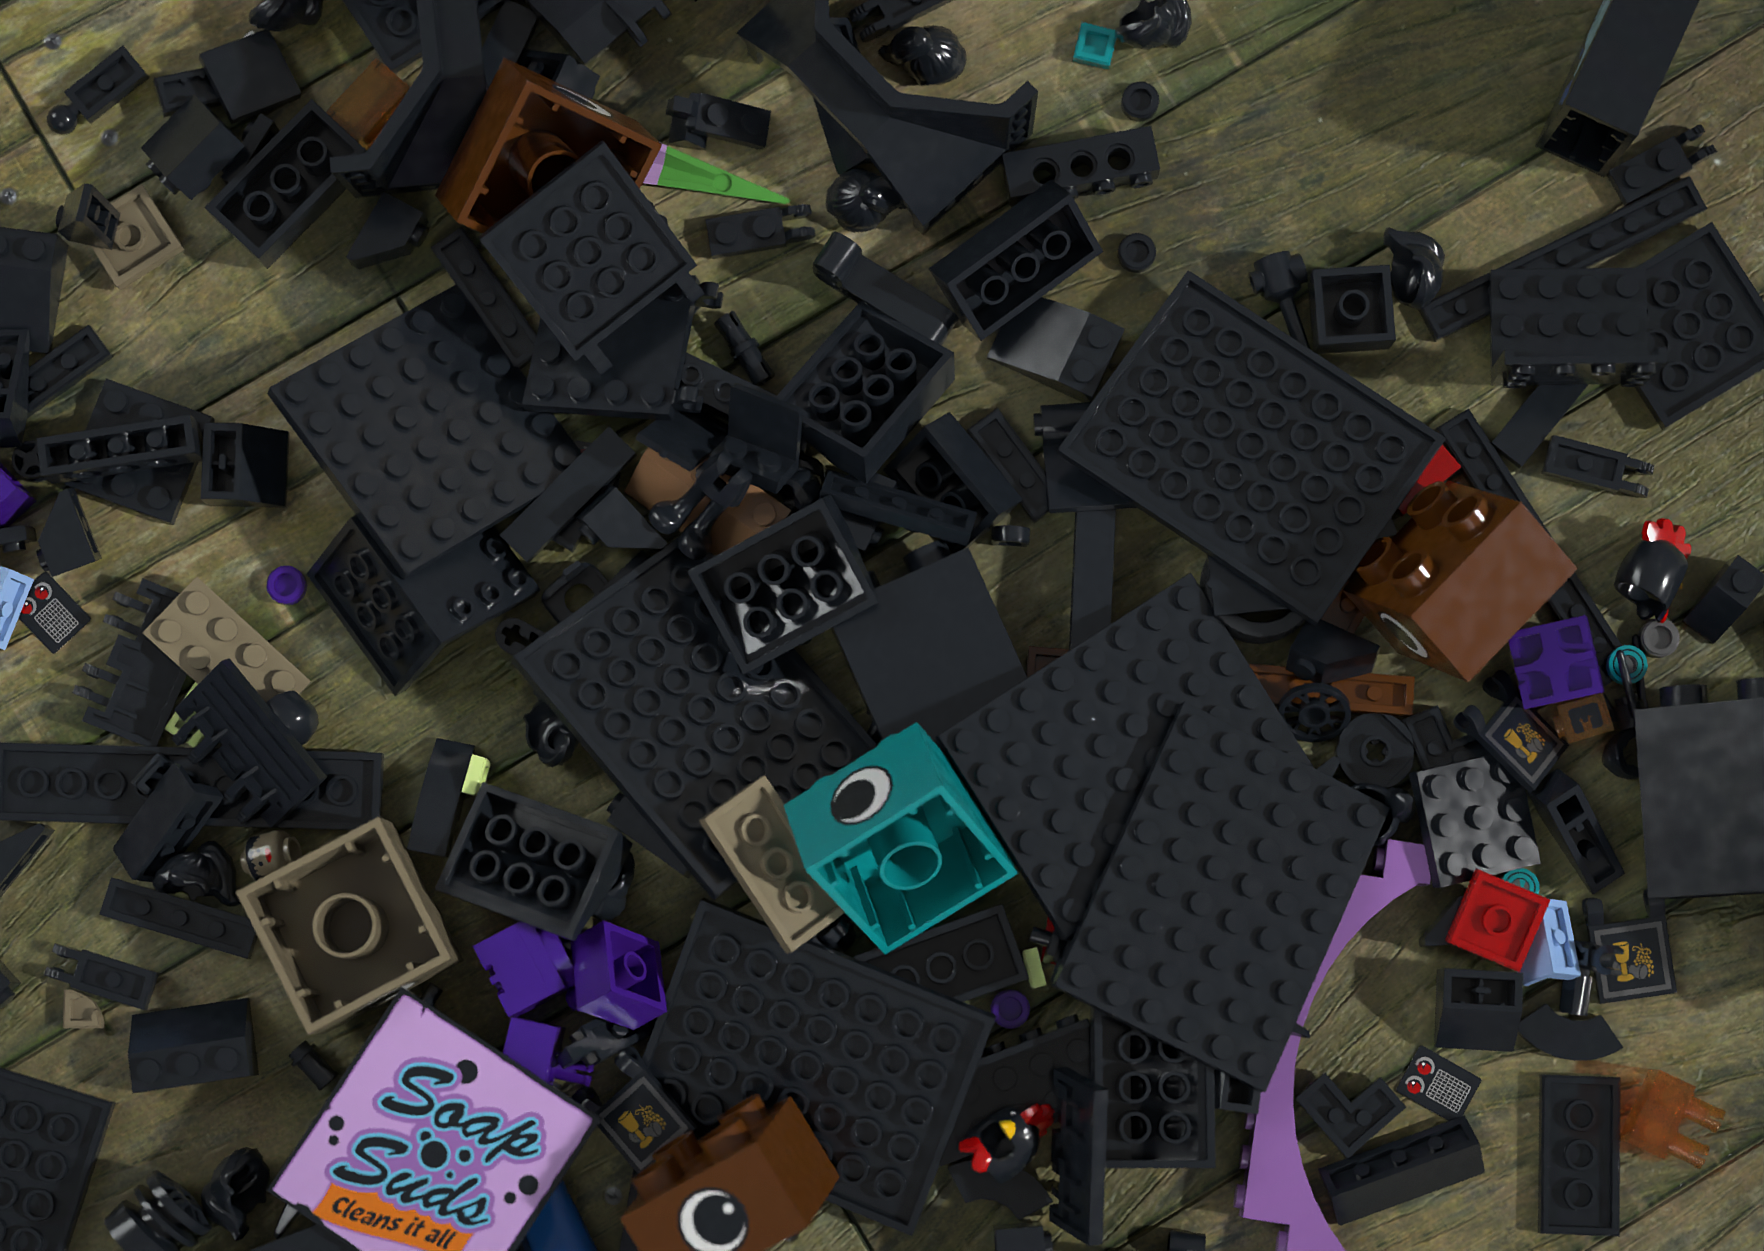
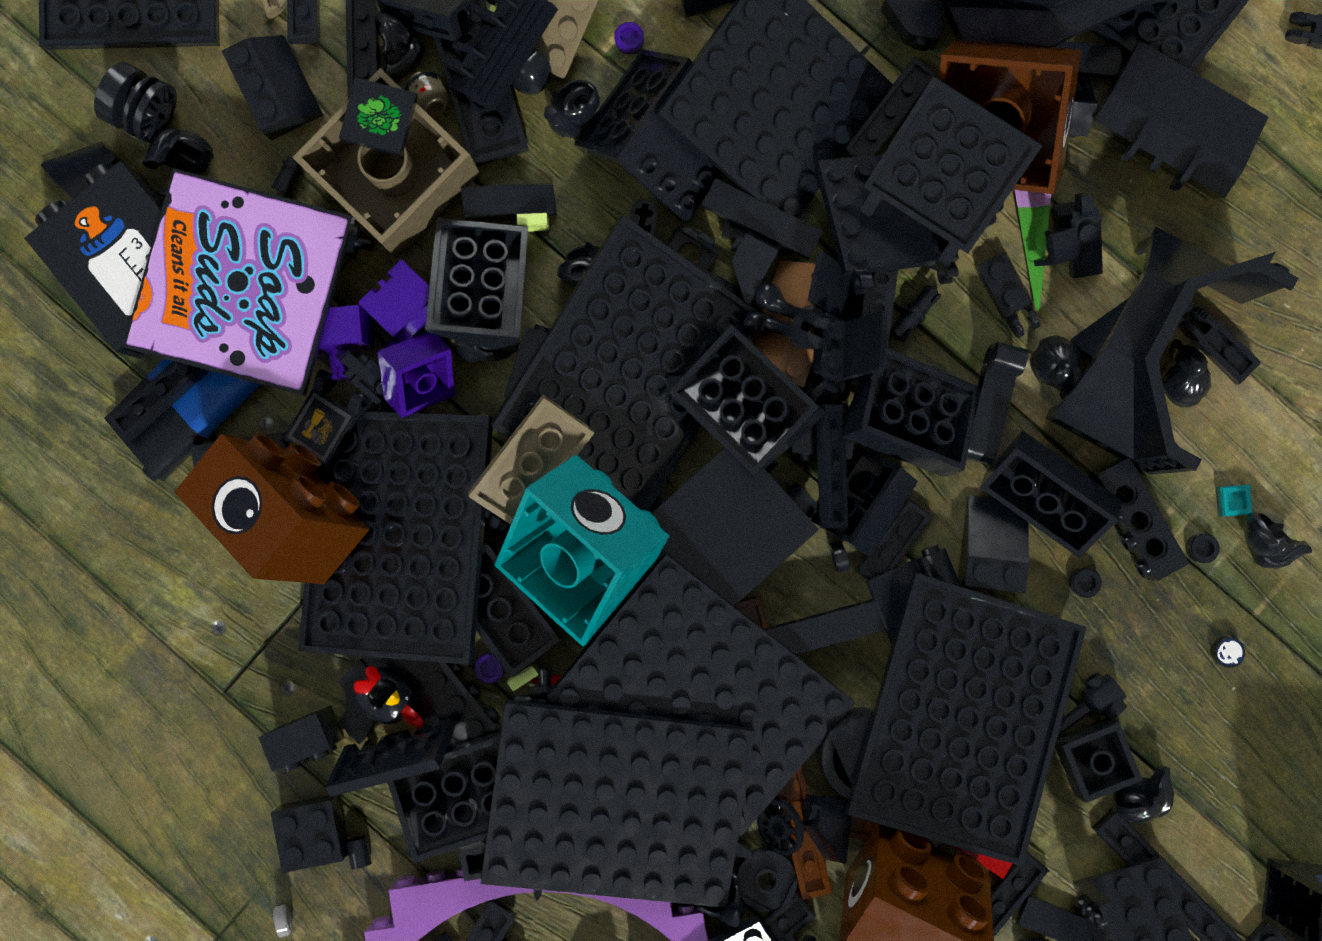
camera: 70 degrees right, 5 degrees up
none -> black tile [339,77,418,156]
none -> black hair [544,80,600,138]
none -> black panel [1034,227,1081,266]
none -> tile [1211,637,1245,668]

